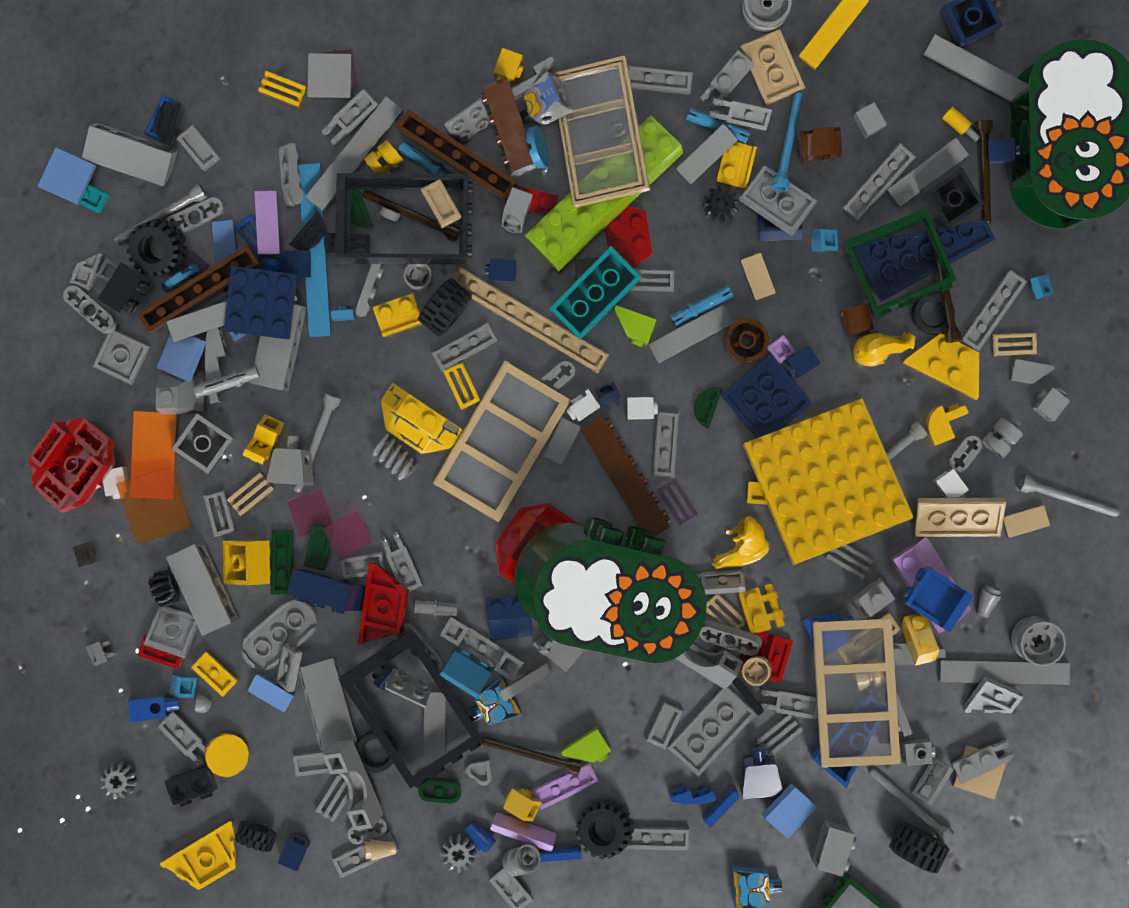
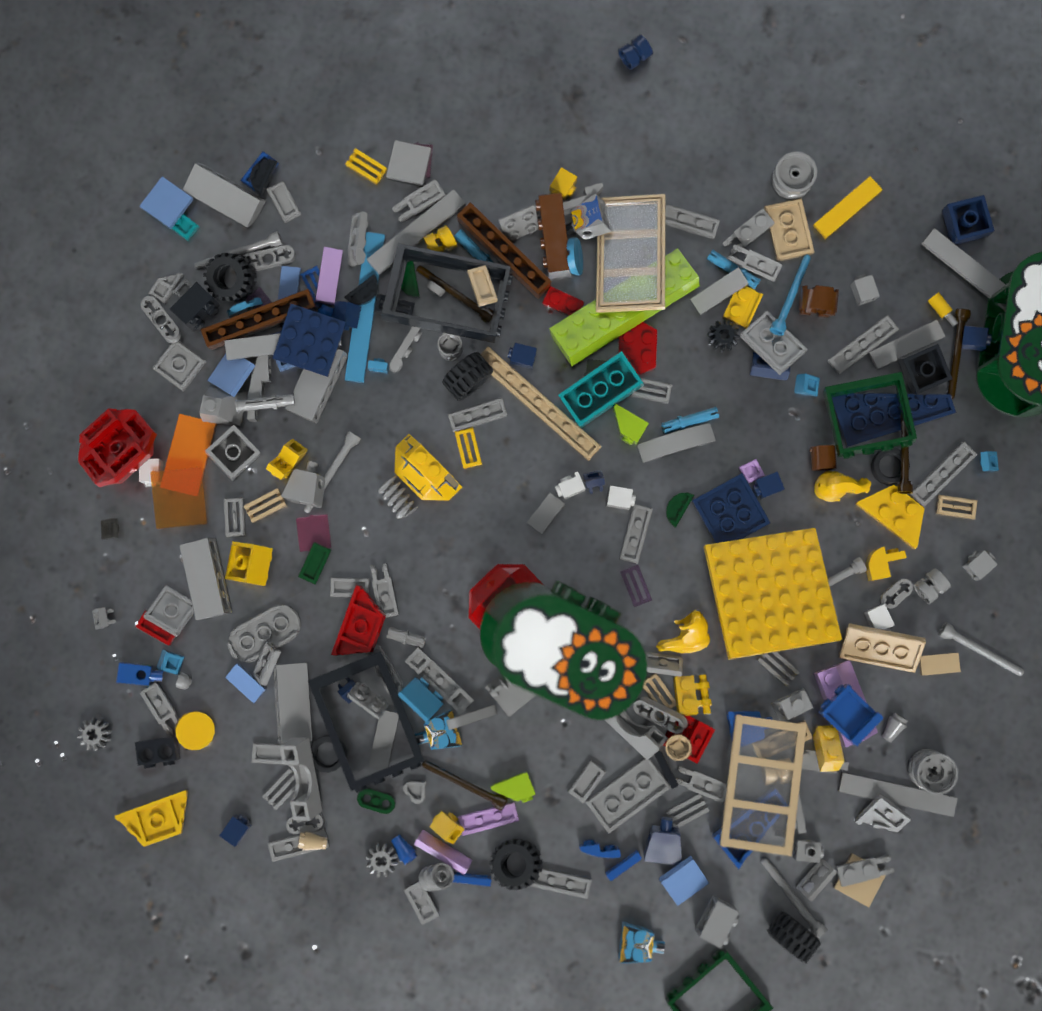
camera: 15 degrees right, 5 degrees down
black gear [148,569,181,607] -> none
yellow plate [191,651,239,697] -> none
black tyre [234,821,277,852] -> none
dark green tile [271,530,294,595] -> none
dark blue wedge [287,569,366,614] -> none
clear pink piece [323,510,373,560] -> none
yellow plate [373,293,422,337] -> none
door [432,360,571,522] -> none
dark blue slope [486,595,533,640] -> none
light grey slope [501,187,533,233] -> none
light grey beam [540,361,575,391] -> none
reddish brown brick [580,416,671,537] -> none
reddish brown brick [724,318,769,363] -> none
tan tile [740,253,776,301] -> none
yellow plate [746,482,768,505] -> none
light grey tile [1010,359,1055,384] -> none

